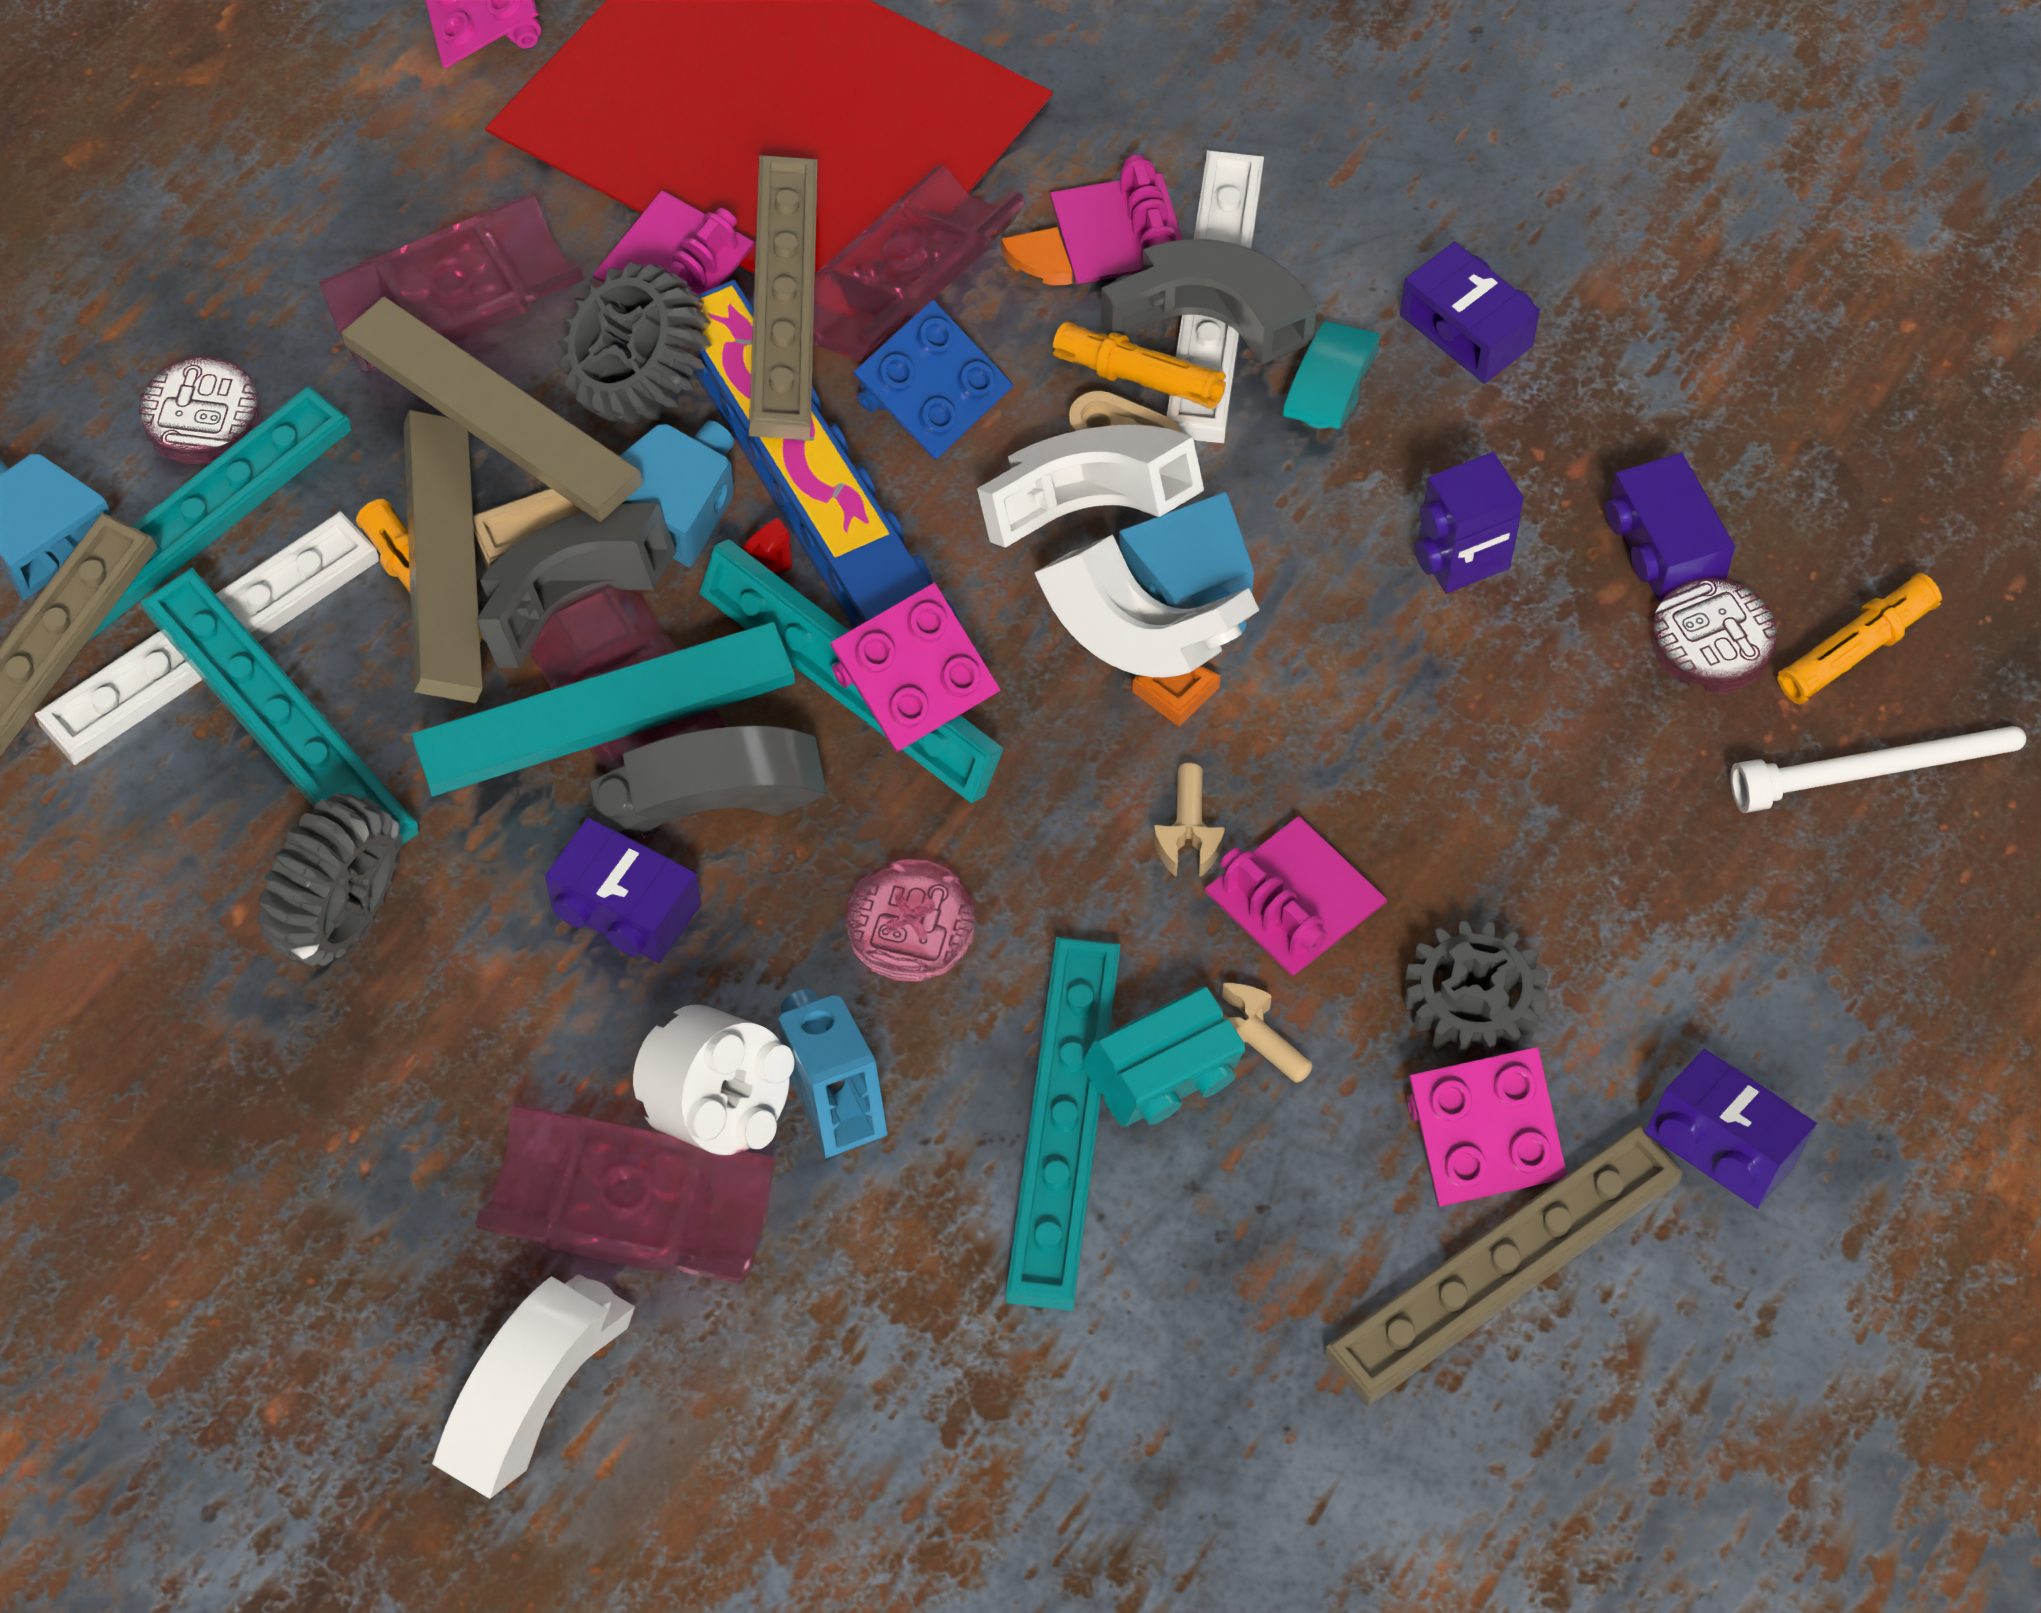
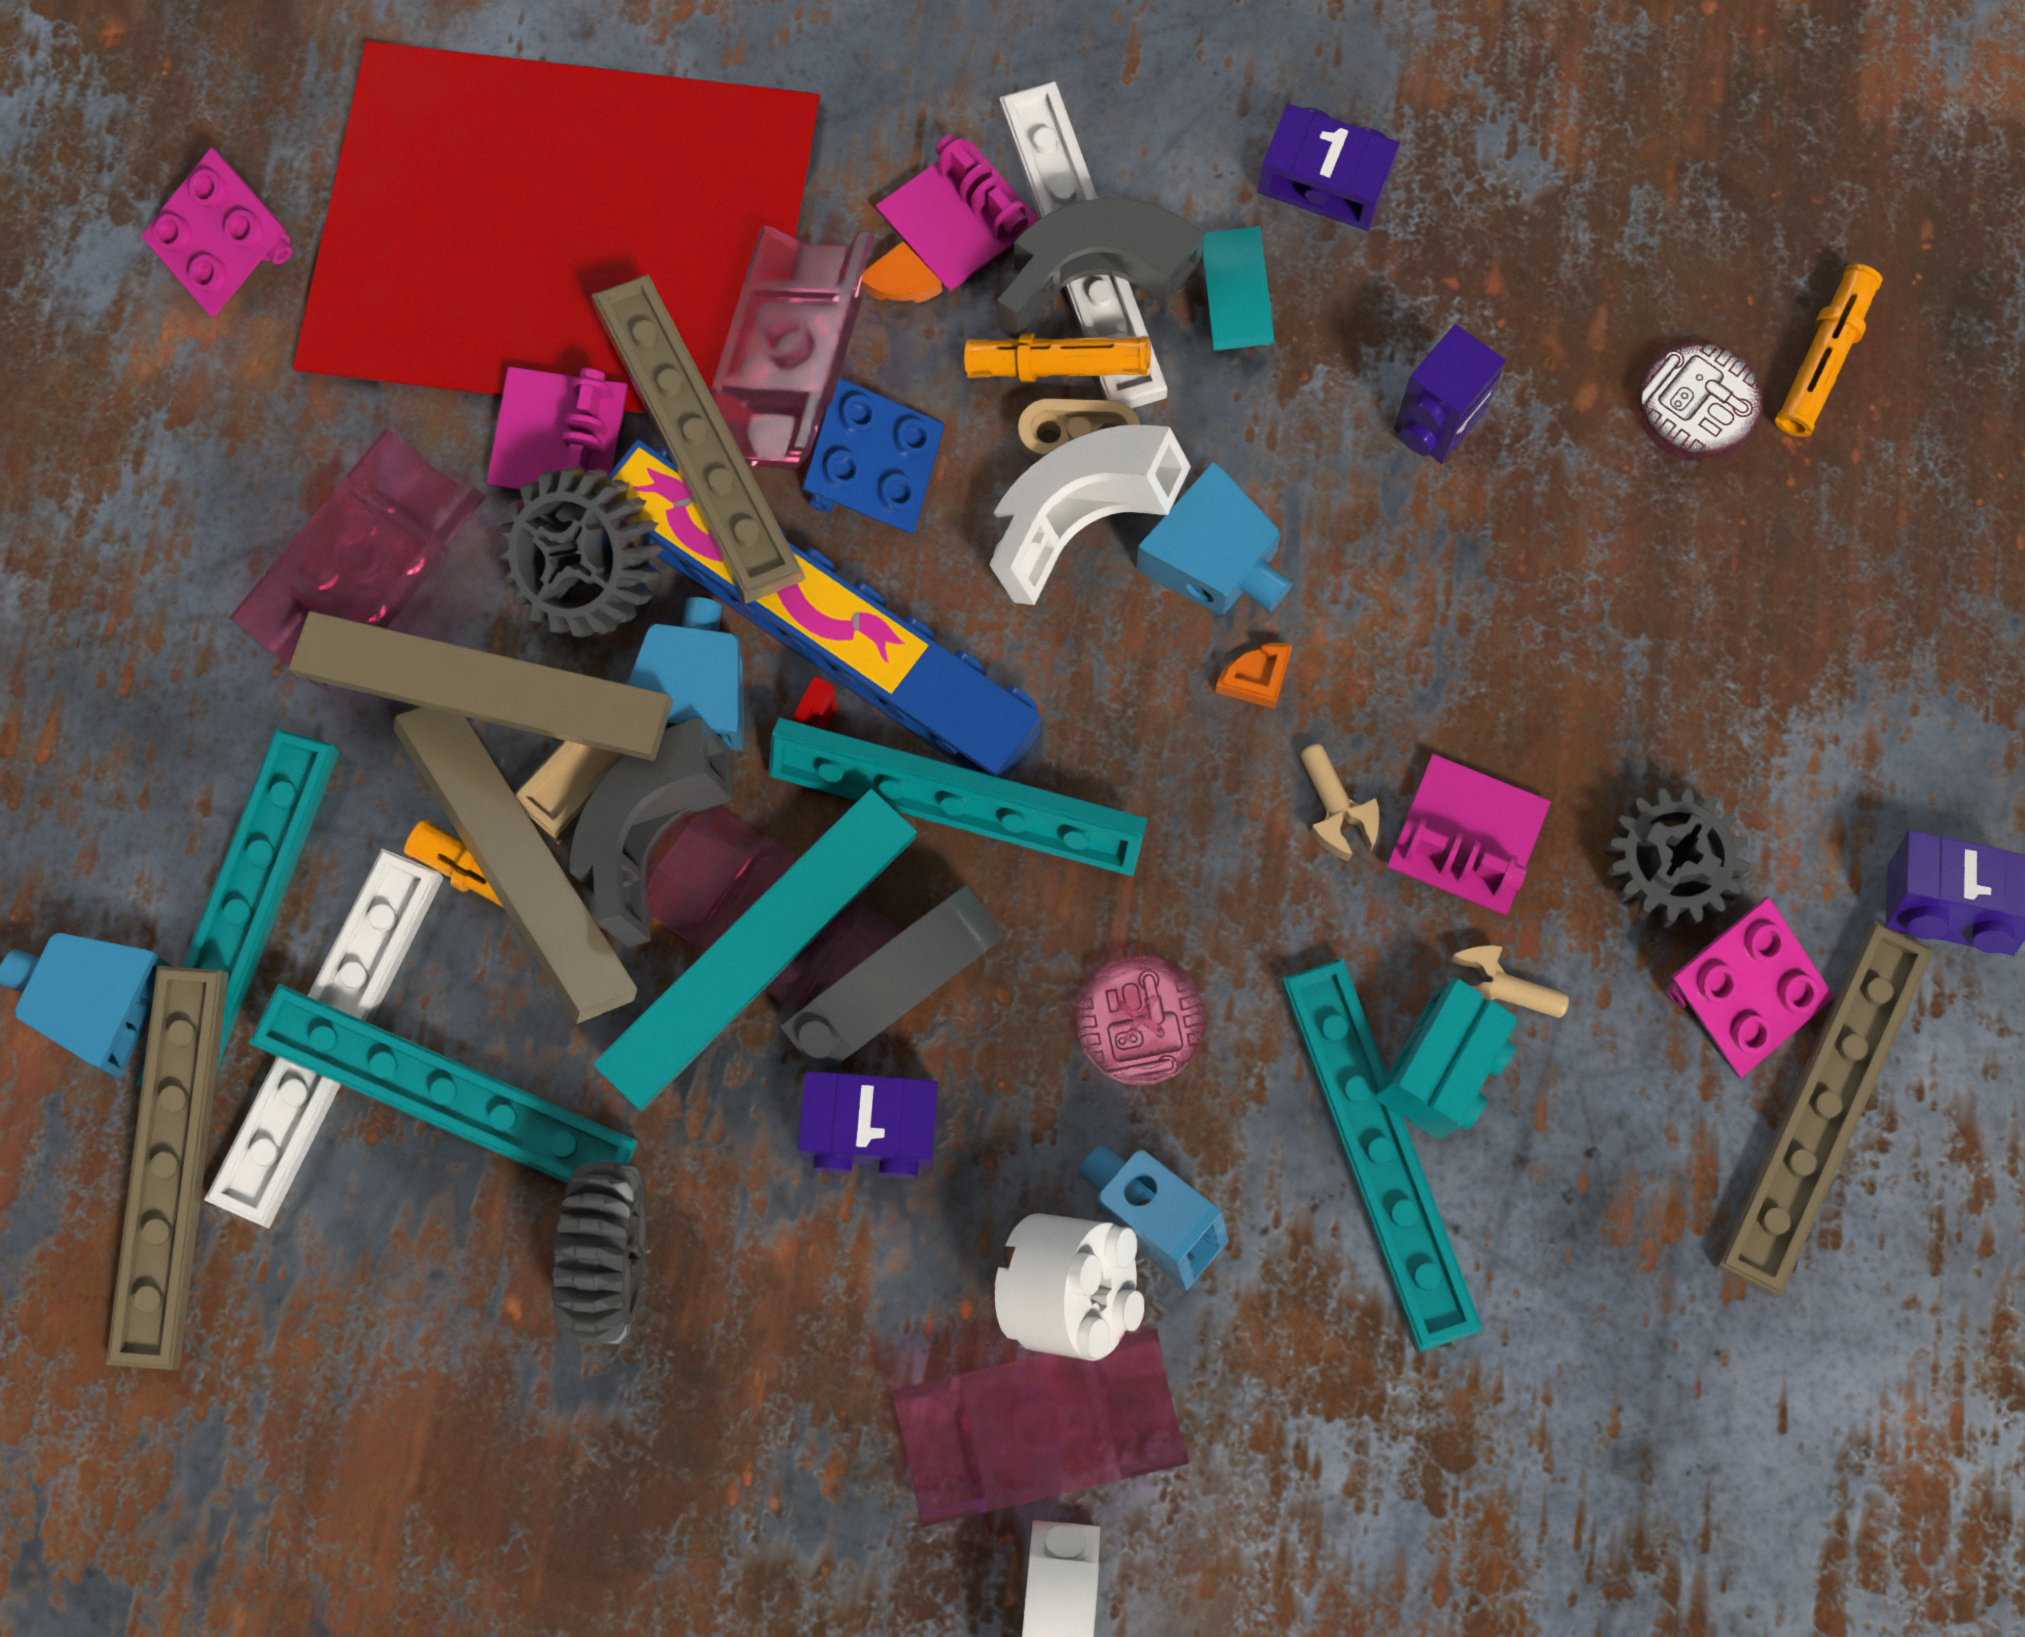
camera: 25 degrees left, 15 degrees up
tile [139,357,261,464] -> none
dark pink hinge [829,582,1001,753] -> none
white arch [1035,535,1259,677] -> none
dark purple brick [1605,452,1735,602] -> none
white piece [1731,726,2026,813] -> none

